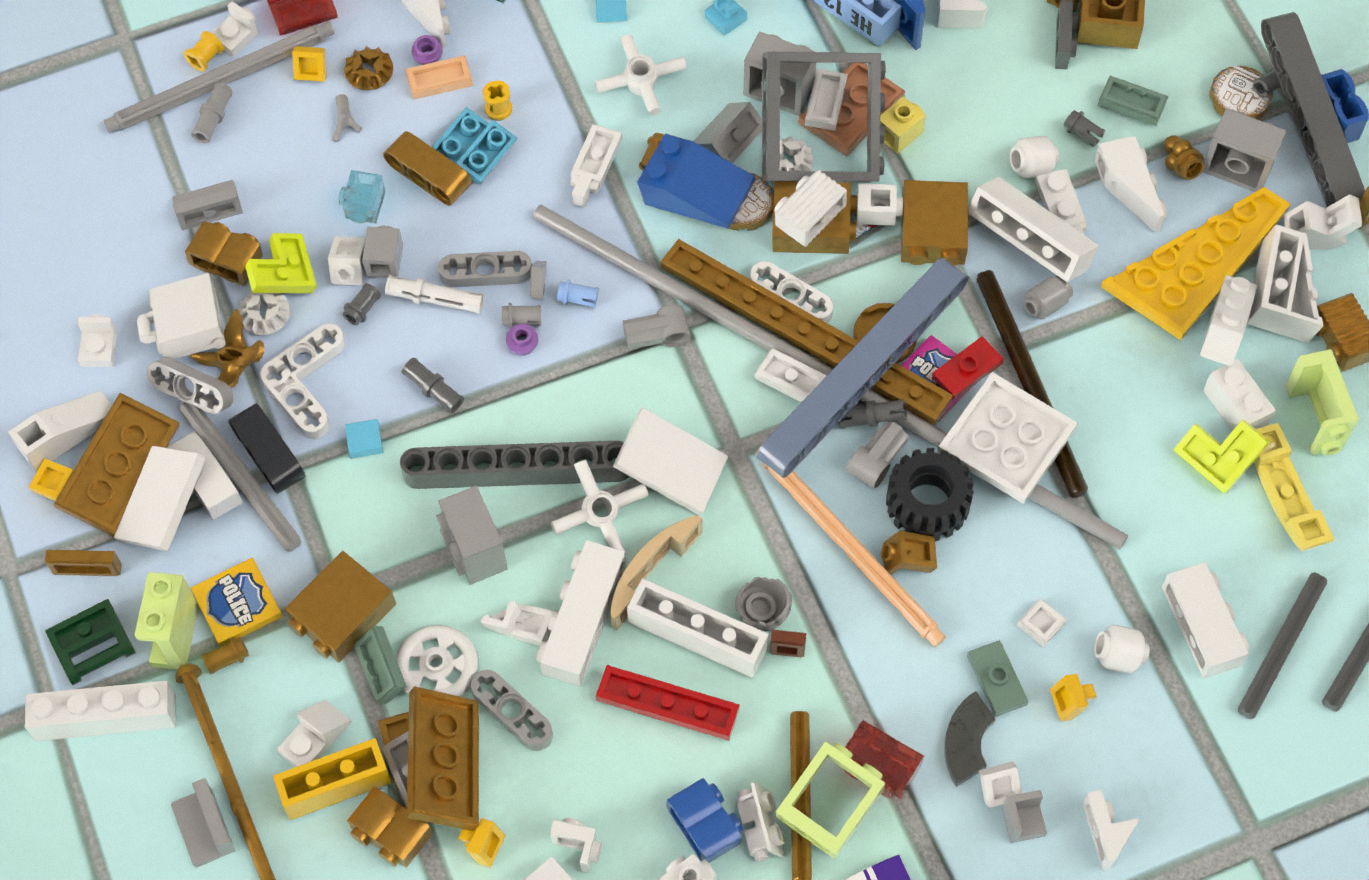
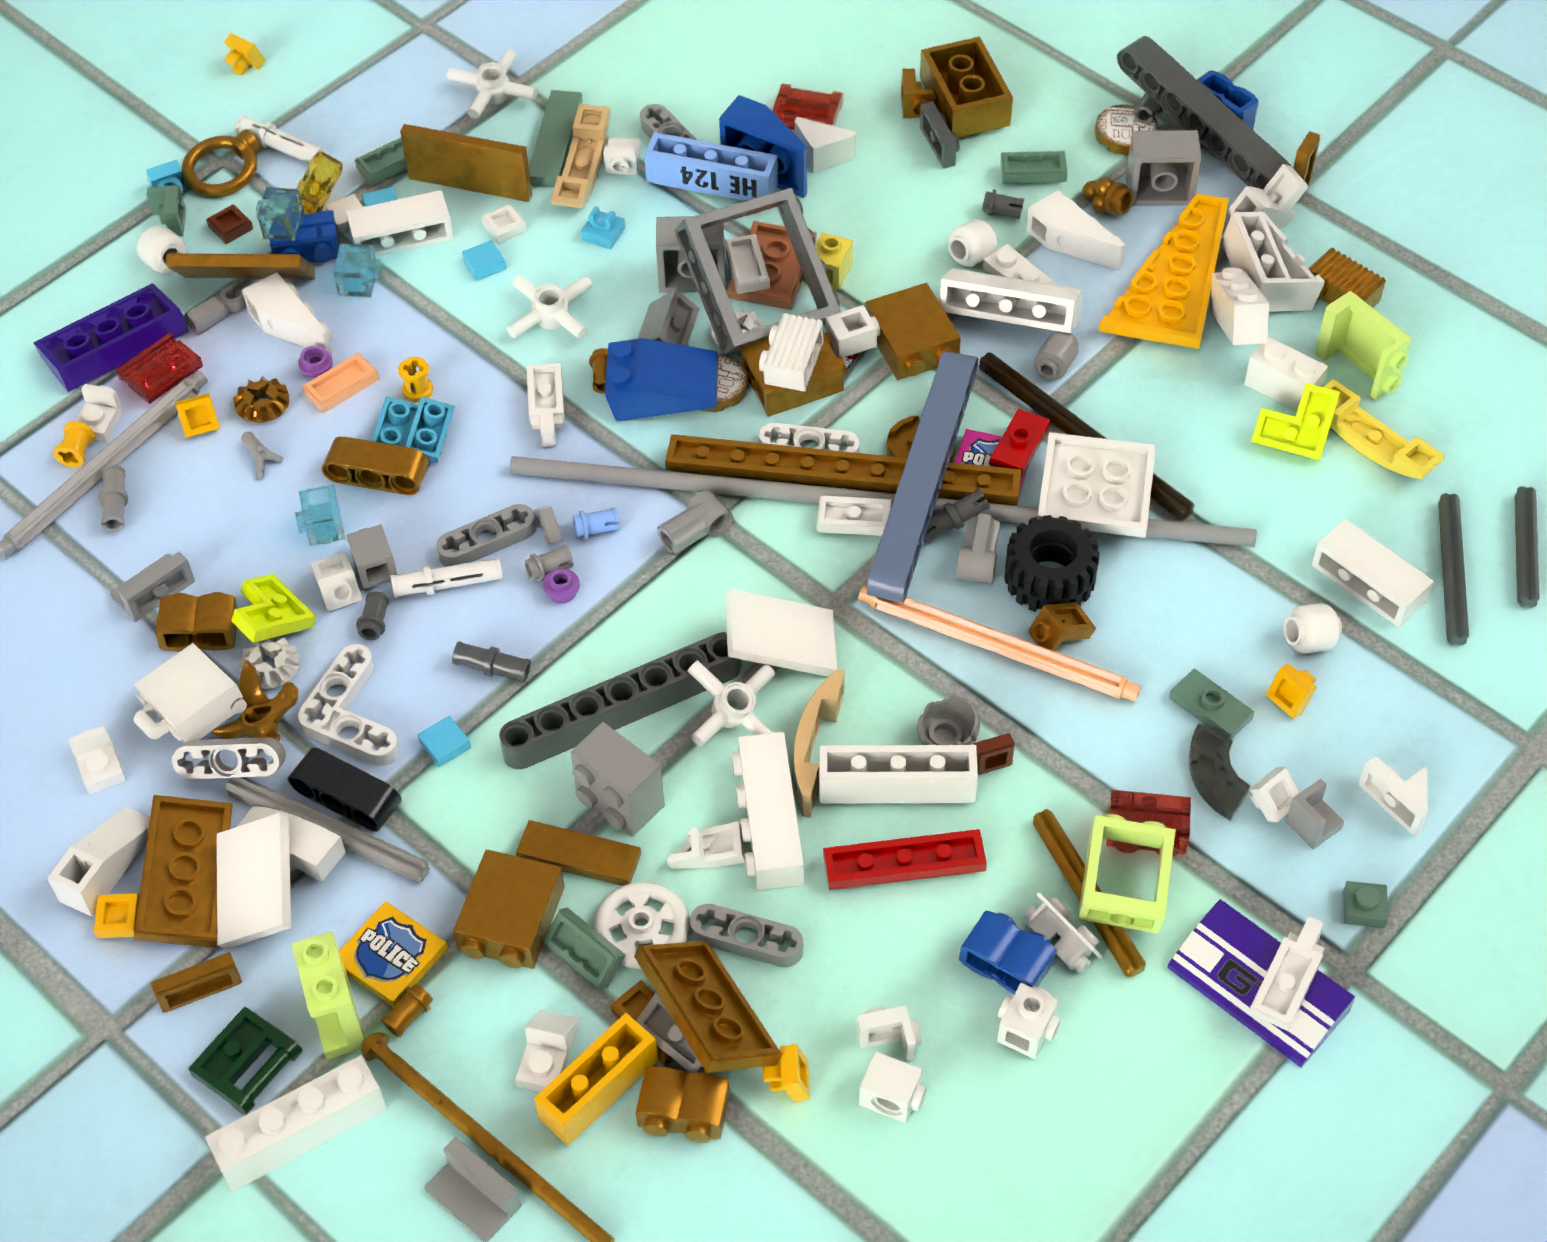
camera: 25 degrees left, 10 degrees down
white tile [1017,598,1067,648] -> none
none -> pearl gold tile [516,820,641,886]

